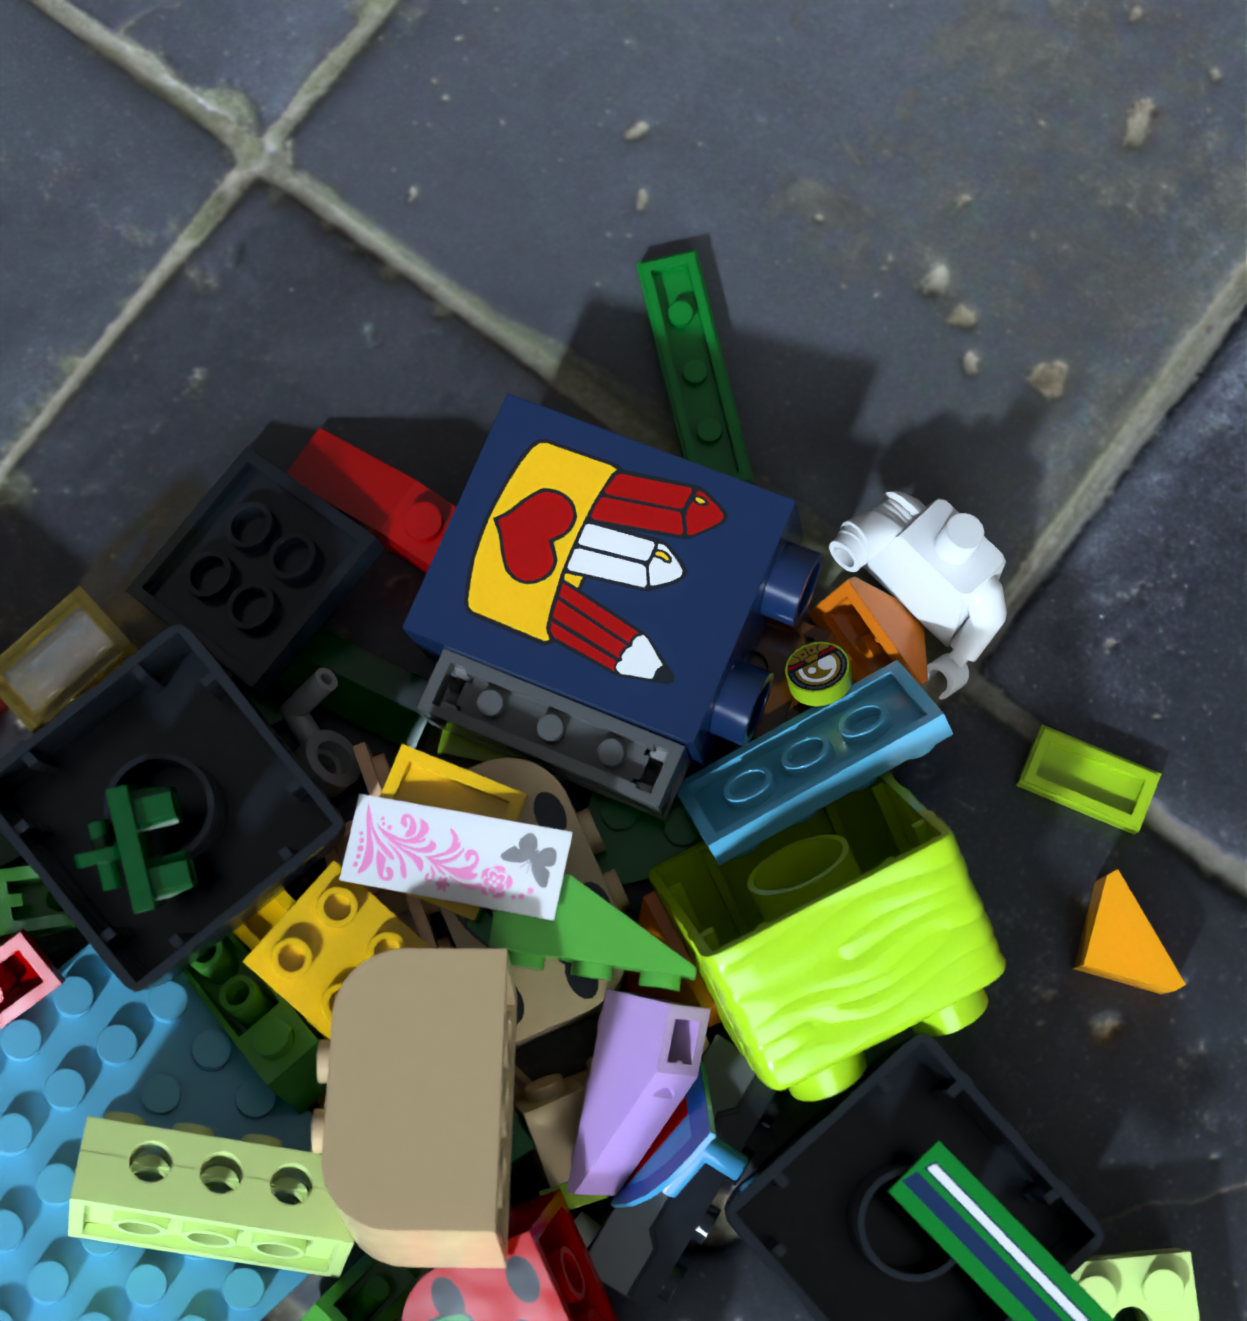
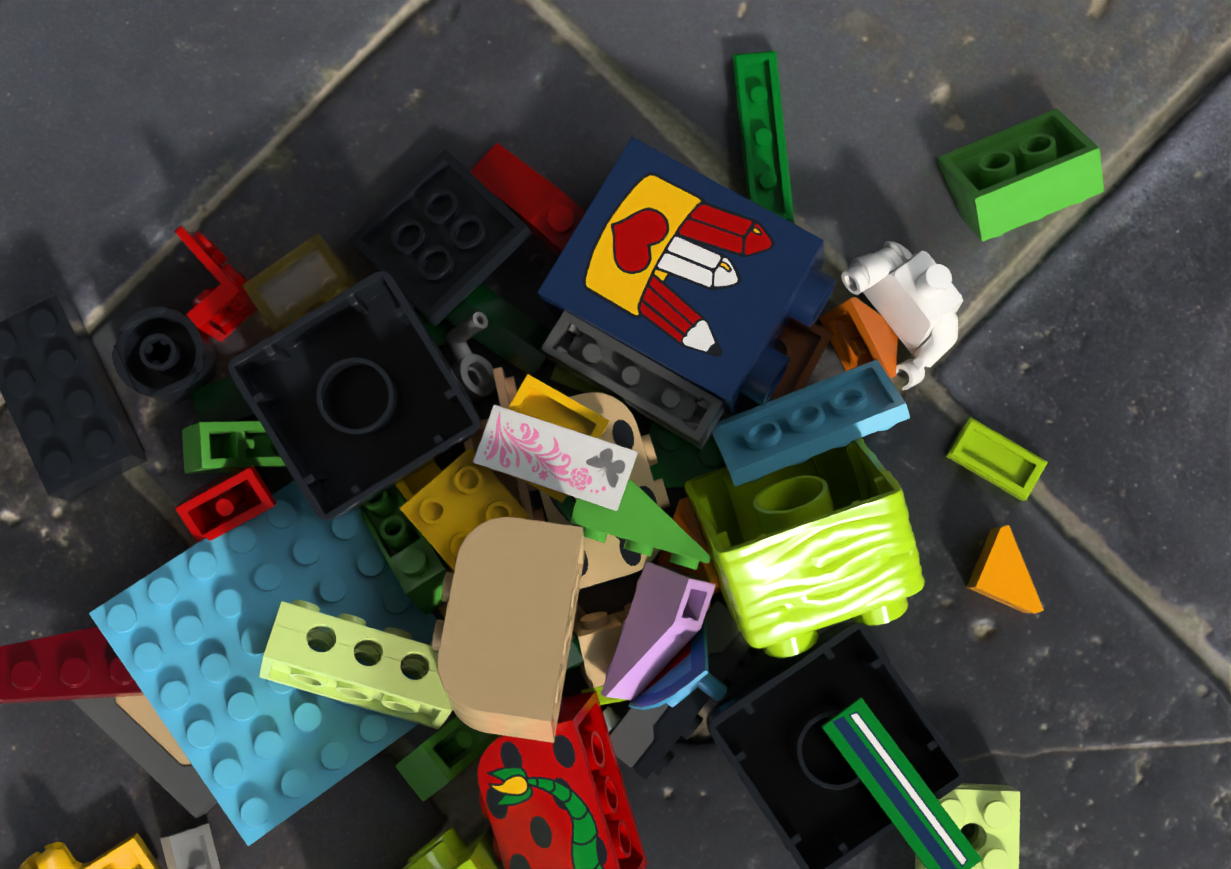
camera: 10 degrees right, 5 degrees up
dark green hips [74,783,198,914] -> none
tile [785,642,853,706] -> none
none -> bright green slope [937,108,1104,242]

